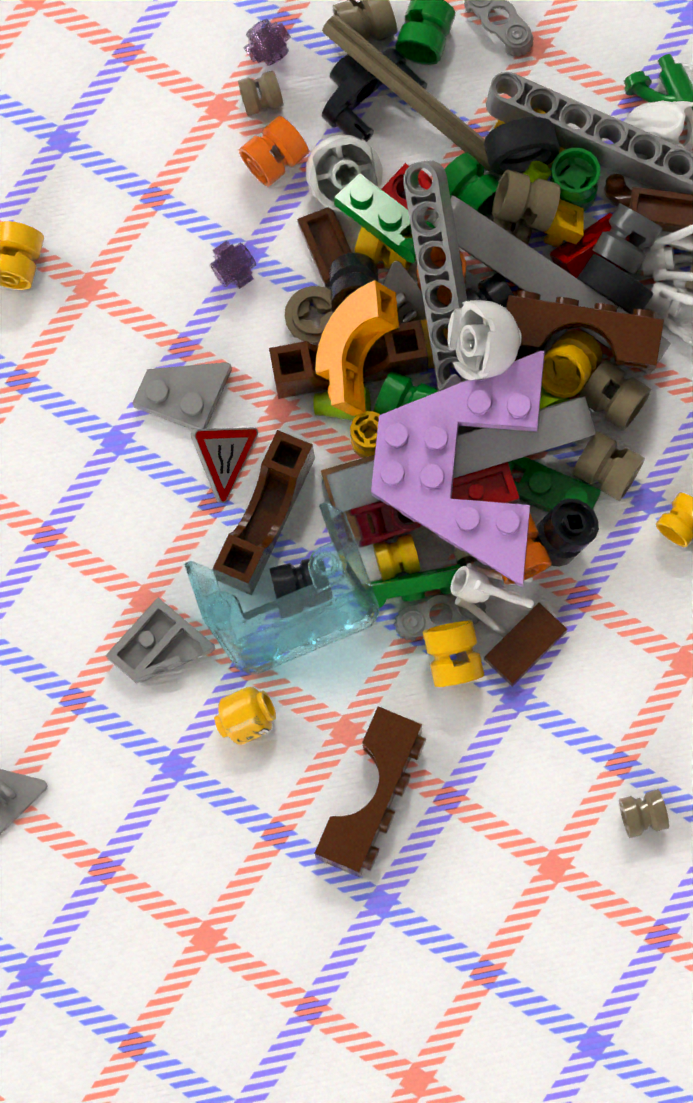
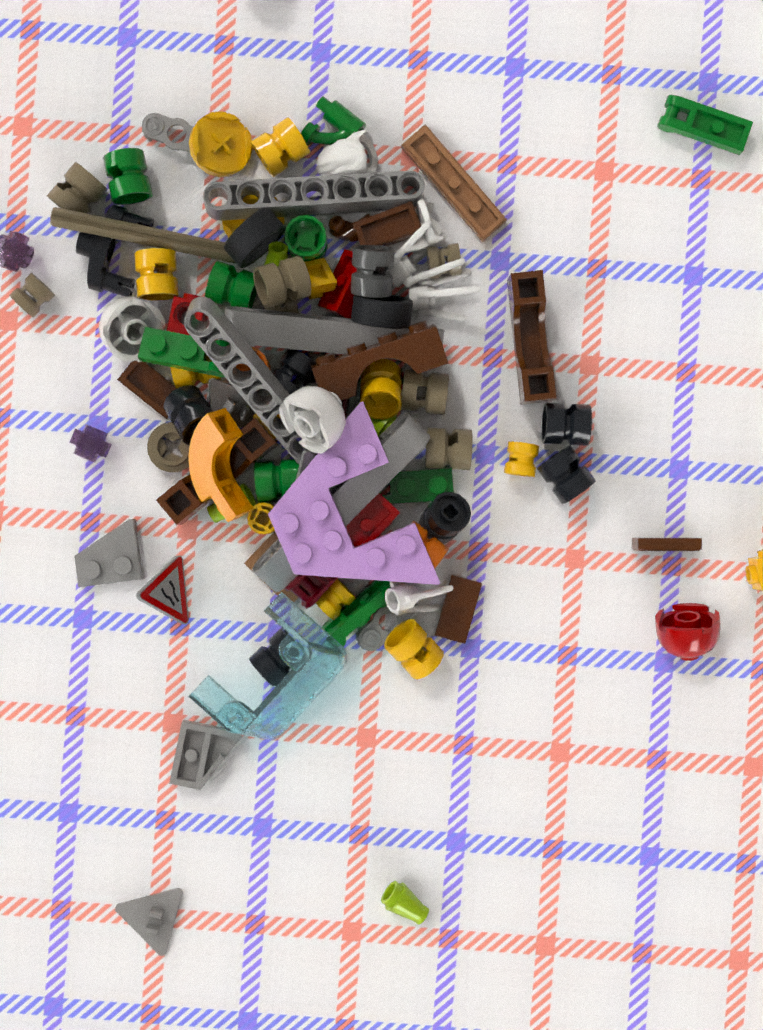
camera: 40 degrees left, 15 degrees up
reddish brown arch [213,430,315,595] -> none
yellow head [214,686,276,745] -> none
orange wheel [238,116,309,187] -> none
reddish brown arch [314,706,426,877] -> none
dark tan wheel [619,789,669,838] -> none
none -> yellow wheel [134,248,179,301]
none -> yellow tile [188,111,253,177]
none -> yellow wheel [251,117,310,178]
none -> lime cone [381,881,429,925]

